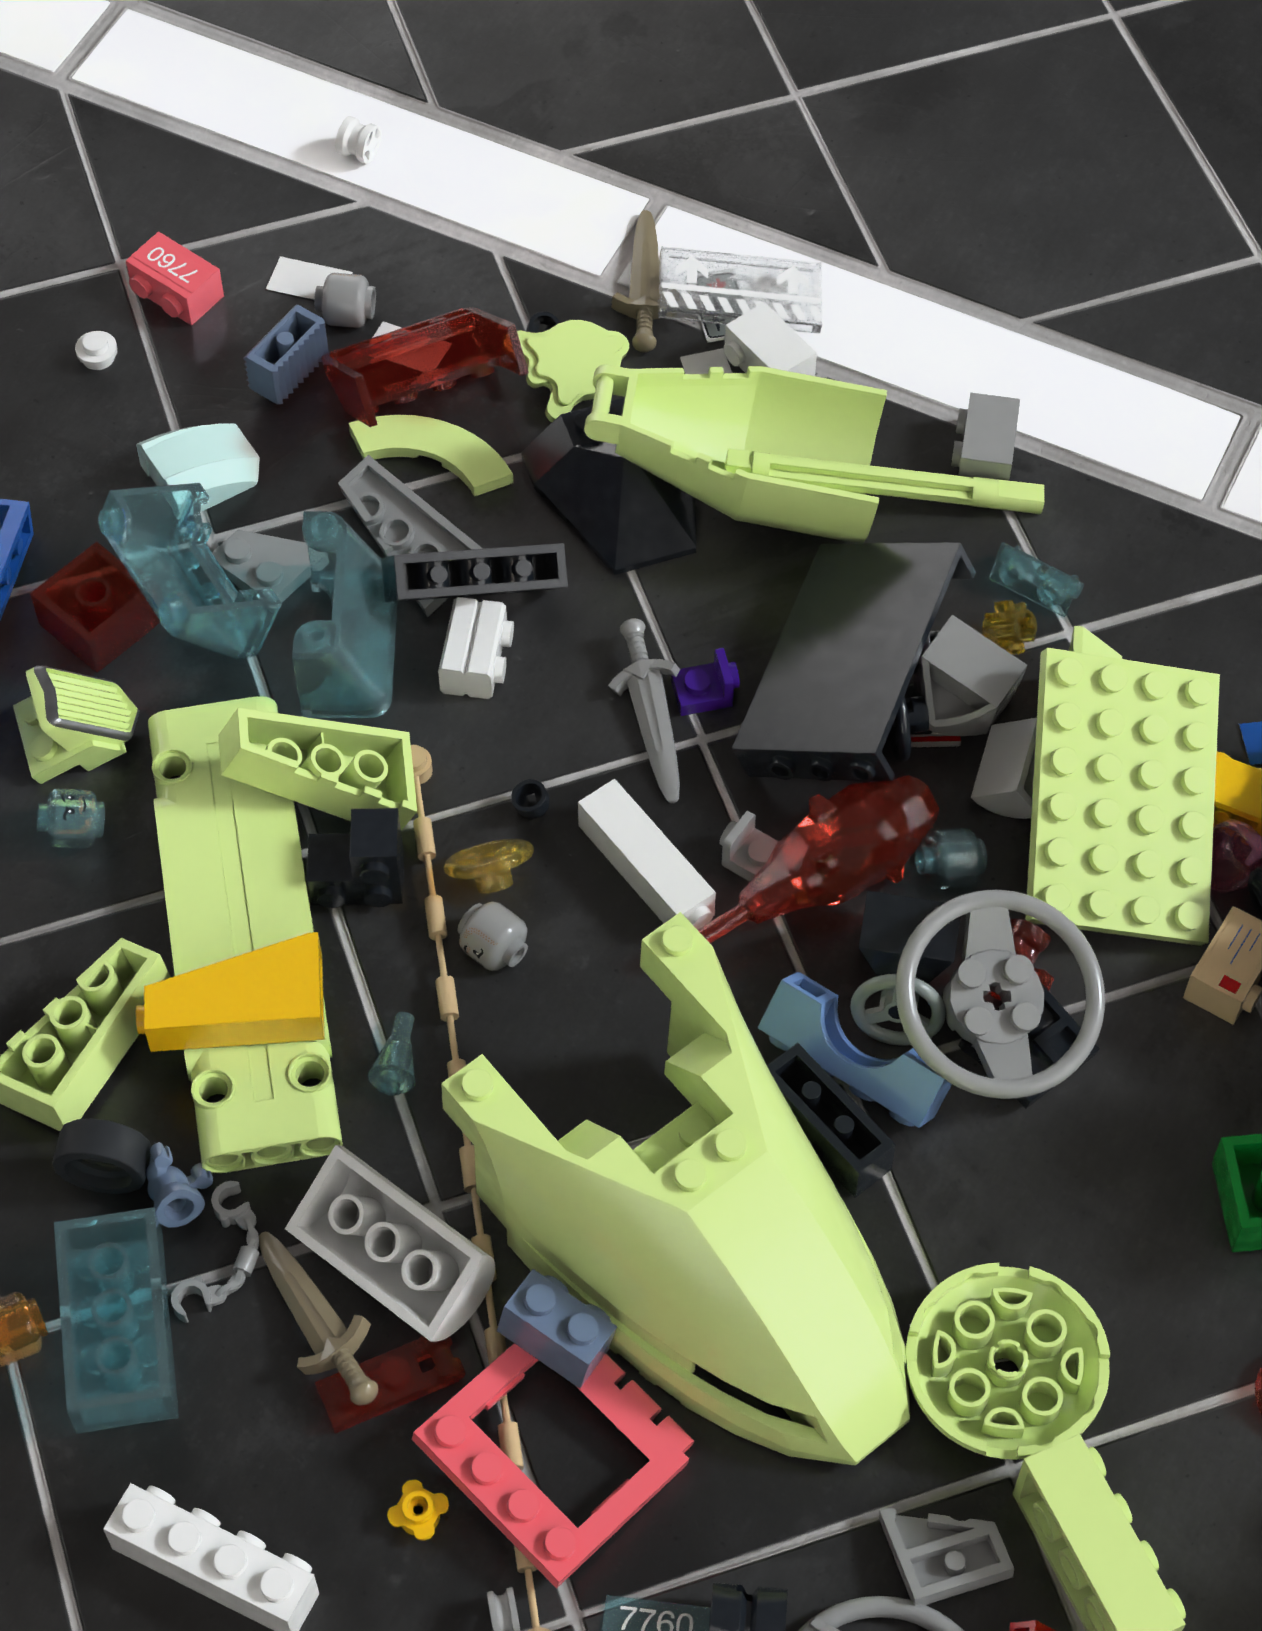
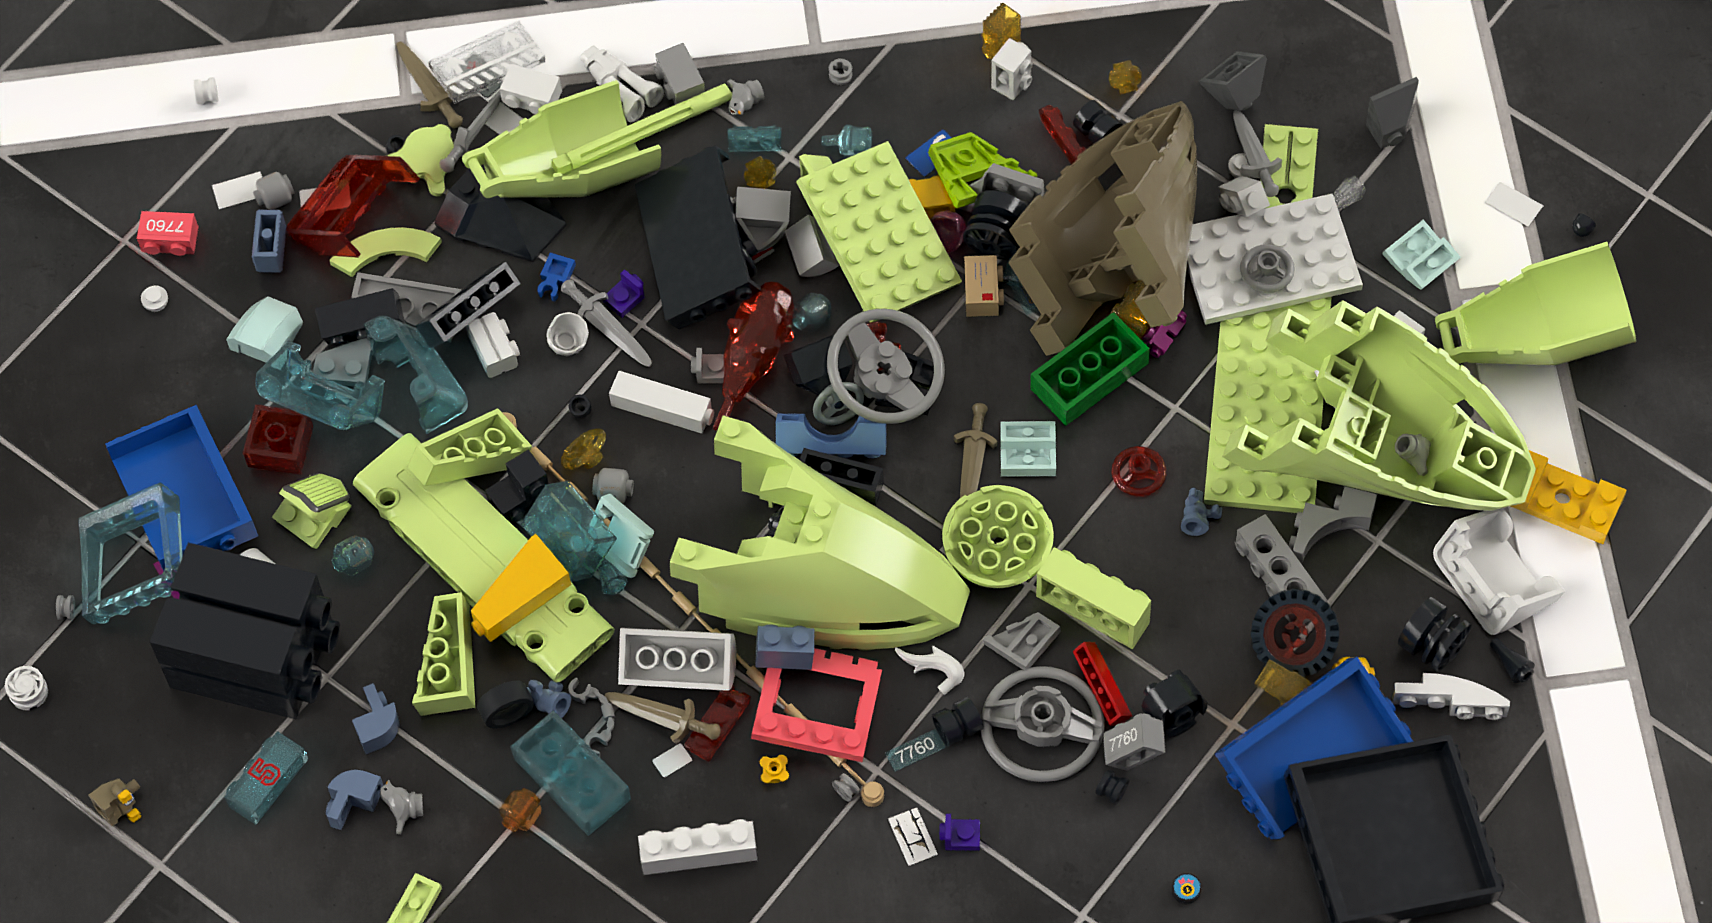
camera: 30 degrees left, 5 degrees up
none -> black brick [315,288,405,346]
none -> light grey sword [440,90,502,172]
none -> clear light blue brick [521,481,617,582]
none -> blue plate [538,253,576,302]
none -> white hair [546,312,589,356]
none -> white piece [580,45,664,123]
none -> light aqua container [583,494,654,578]
none -> white sticker [653,744,692,777]
none -> light grey animal [727,80,764,115]
none -> clear light blue piece [821,125,872,156]
none -> light grey bush [829,59,852,85]
none -> white piece [895,646,965,695]
none -> dark tan sword [953,403,998,498]
none -> light aqua slope [1001,421,1056,476]

